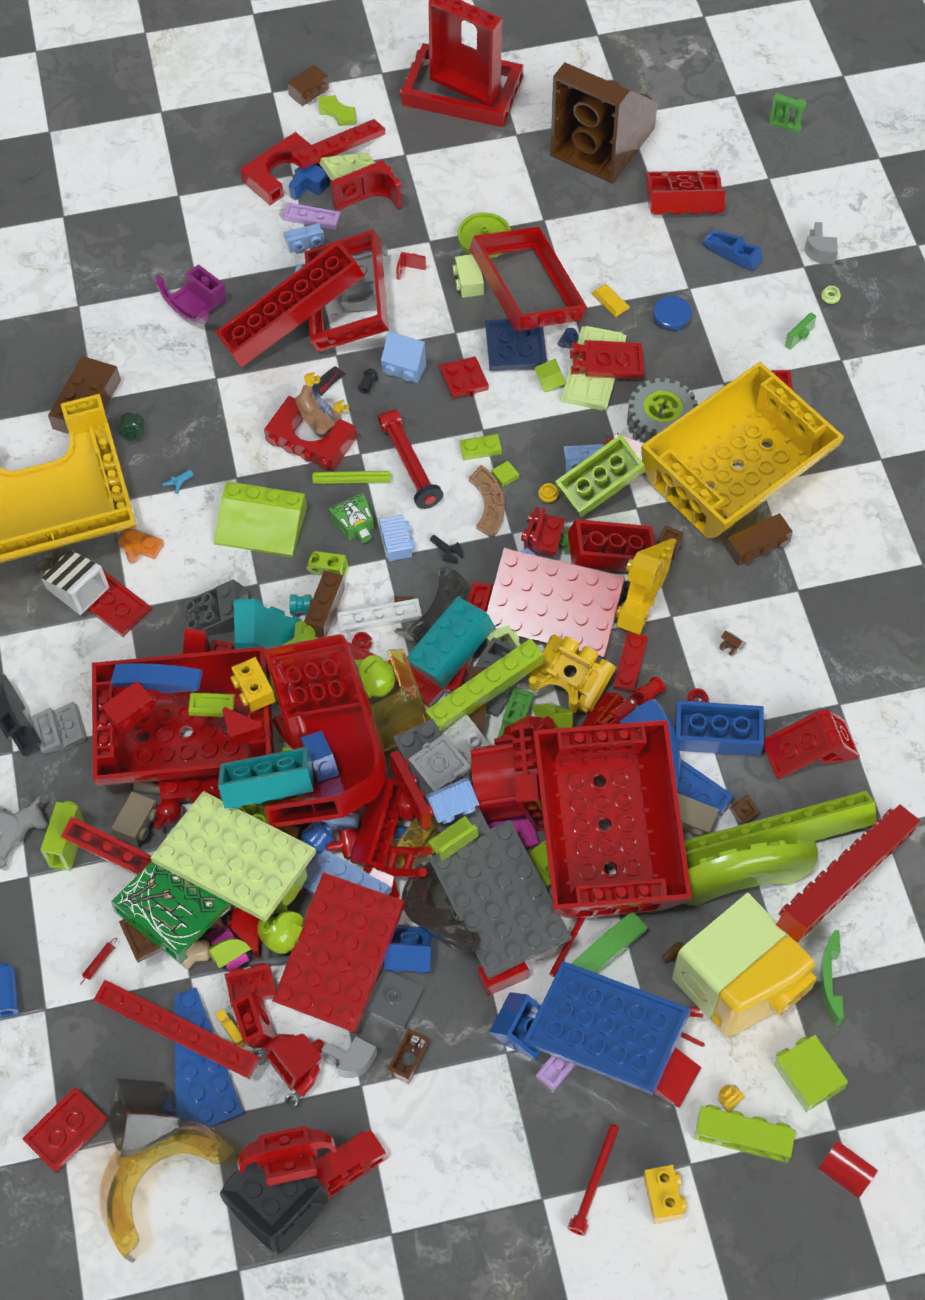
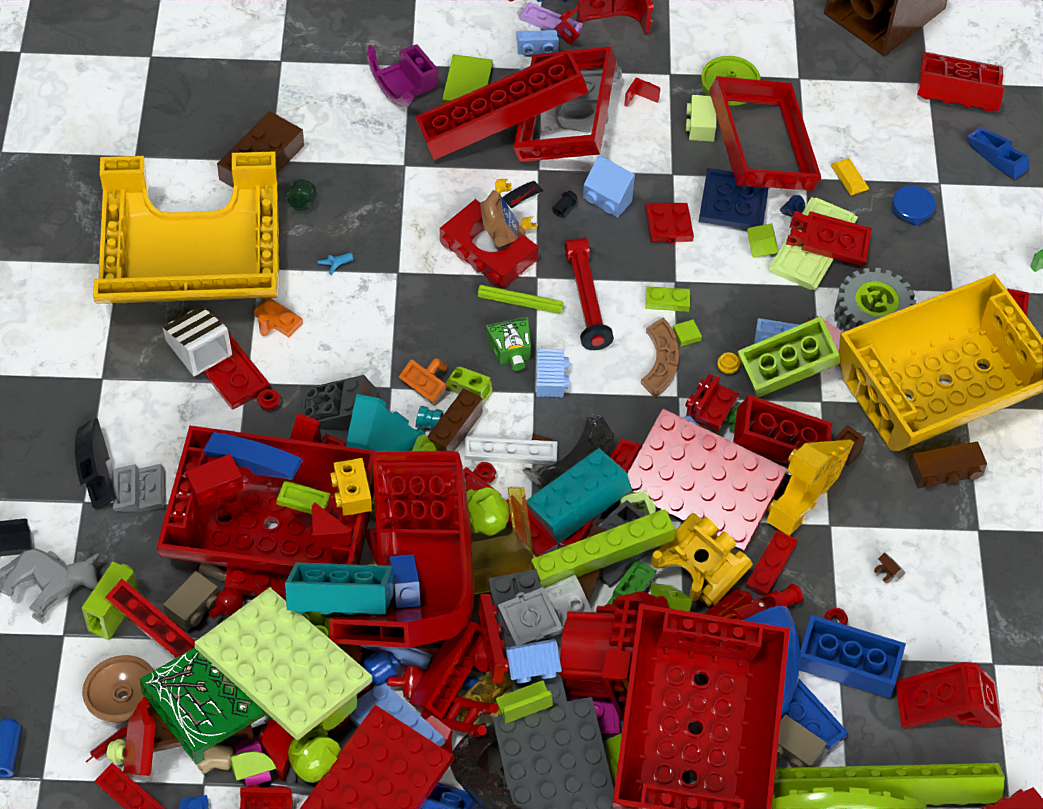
camera: 10 degrees right, 5 degrees down
lime slope [214,481,307,557] -> none
black bar [430,535,463,564] -> none
reddish brown tile [729,795,760,825] -> none
none -> medium nougat dish [82,655,154,722]
none -> yellowish green plate [107,739,126,765]
none -> red tile [123,697,156,776]
none -> red plate [257,389,280,411]
none -> orange plate [399,358,448,403]
none -> lime tile [442,54,493,104]
none -> red bracket [554,6,580,45]

